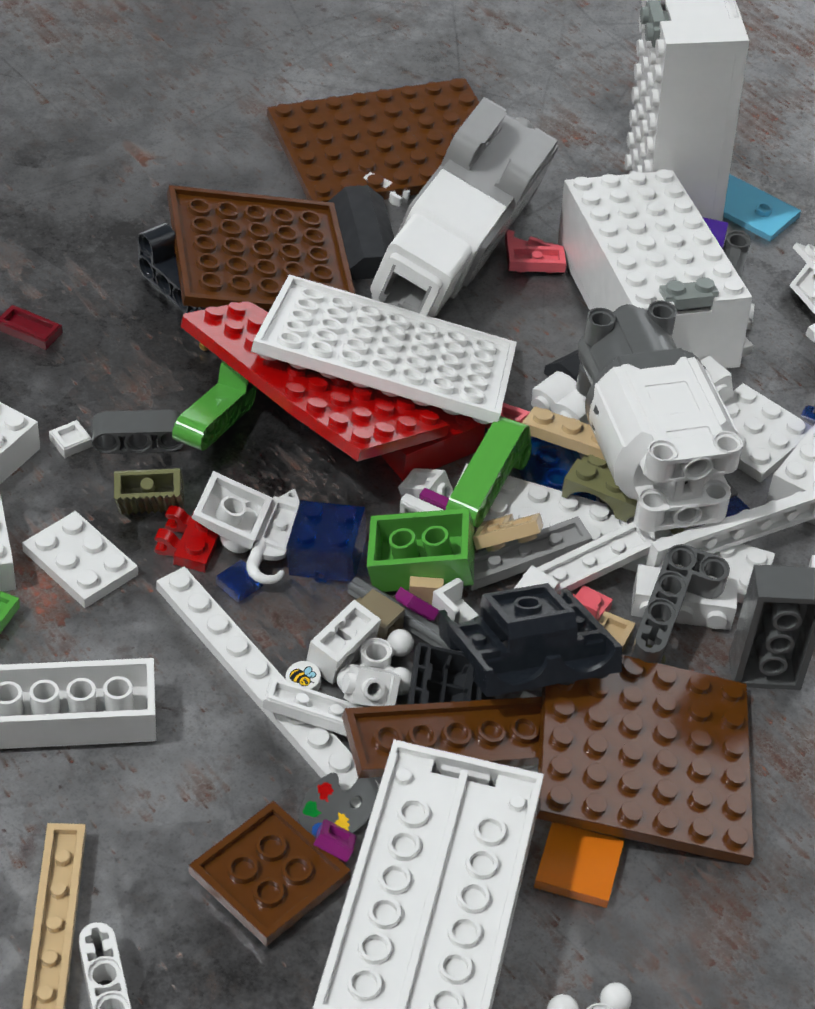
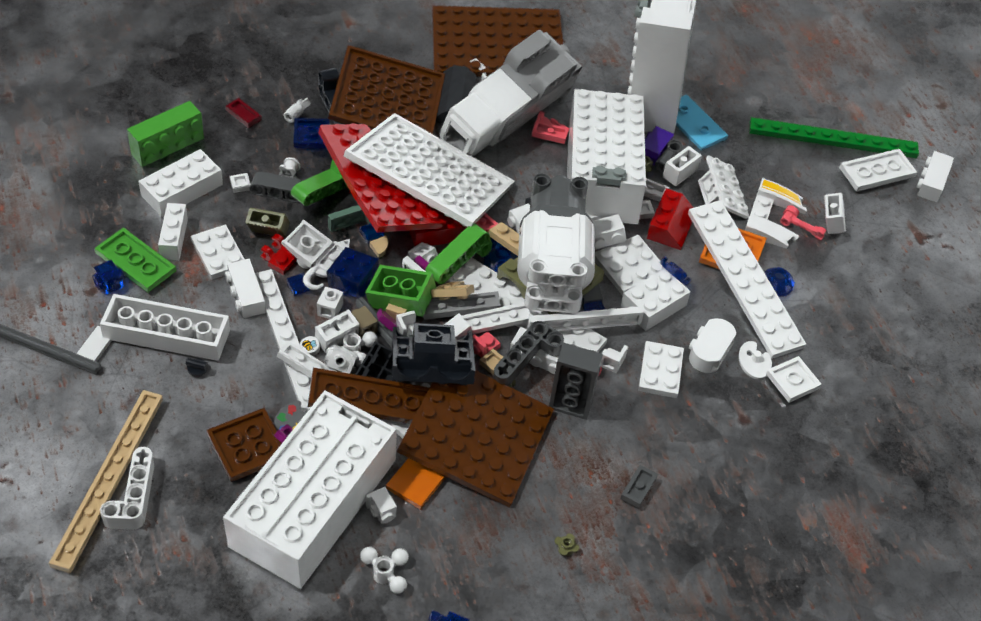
camera: 15 degrees right, 5 degrees up
none -> black plate [186,357,208,376]
none -> white brick [225,258,266,318]
none -> white brick [279,157,301,178]
none -> white bar [284,98,311,123]
none -> clear blue plate [293,118,330,148]
none -> white brick [317,287,343,319]
none -> sand green plate [328,205,372,232]
none -> clear blue tile [359,223,384,244]
none -> white brick [366,487,397,524]
none -> tan tile [370,235,388,258]
none -> red slope [647,188,694,250]
none -> white brick [663,146,702,186]

